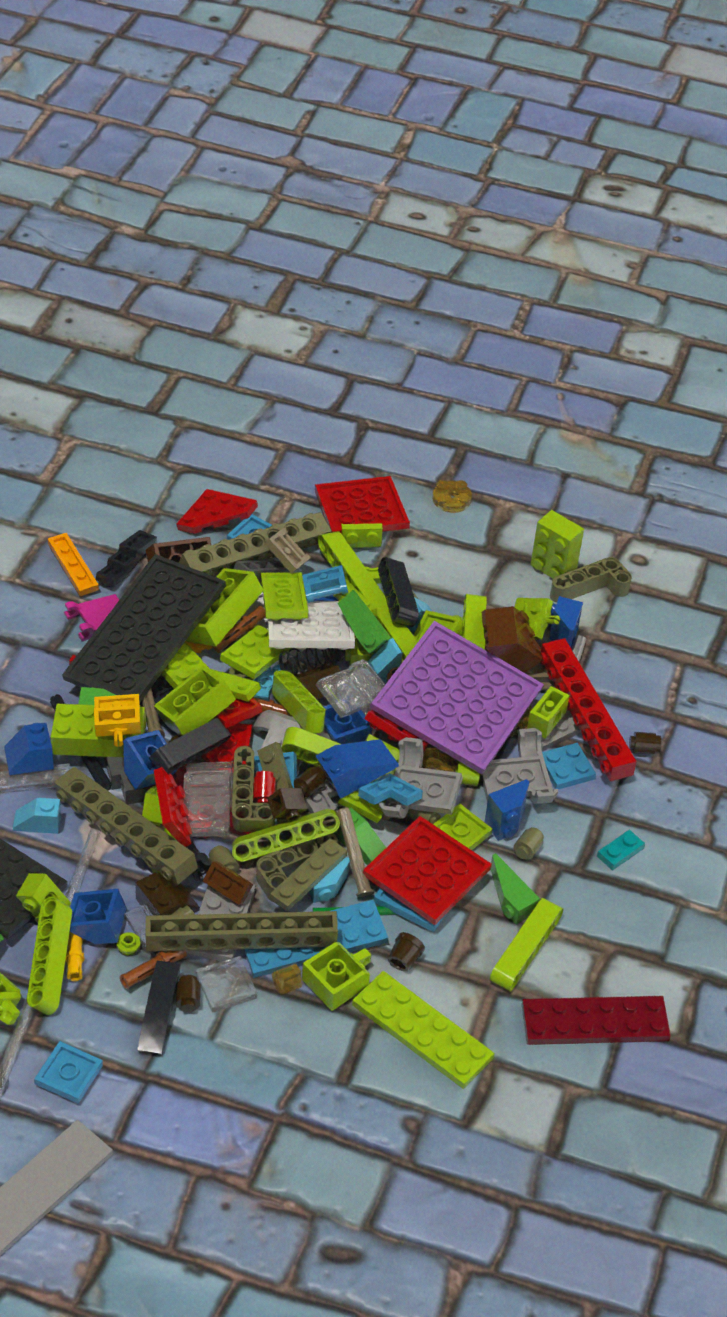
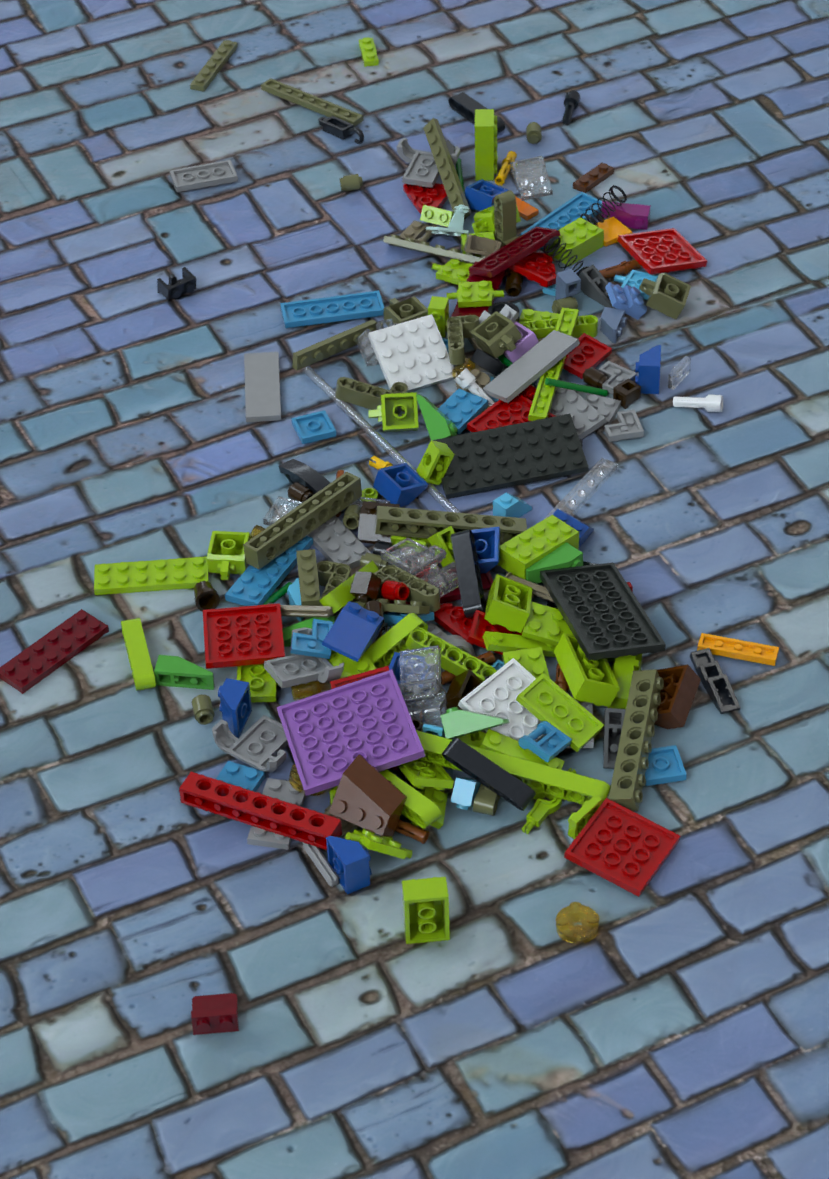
camera: 140 degrees right, 5 degrees down
lime beam [27,897,72,1015] -> none
dark pink flag [64,594,119,641] -> none
yellow plate [94,694,141,747] -> none
red plate [154,767,192,847] -> none
red plate [176,489,258,534] -> none
reddish brown plate [203,861,253,905] -> none
dark tan plate [264,528,311,574] -> none
lime brick [527,686,570,739] -> none
olive beam [550,557,632,603] -> none
teal plate [597,829,645,871] -> none
dark brown brick [629,732,661,754] -> none

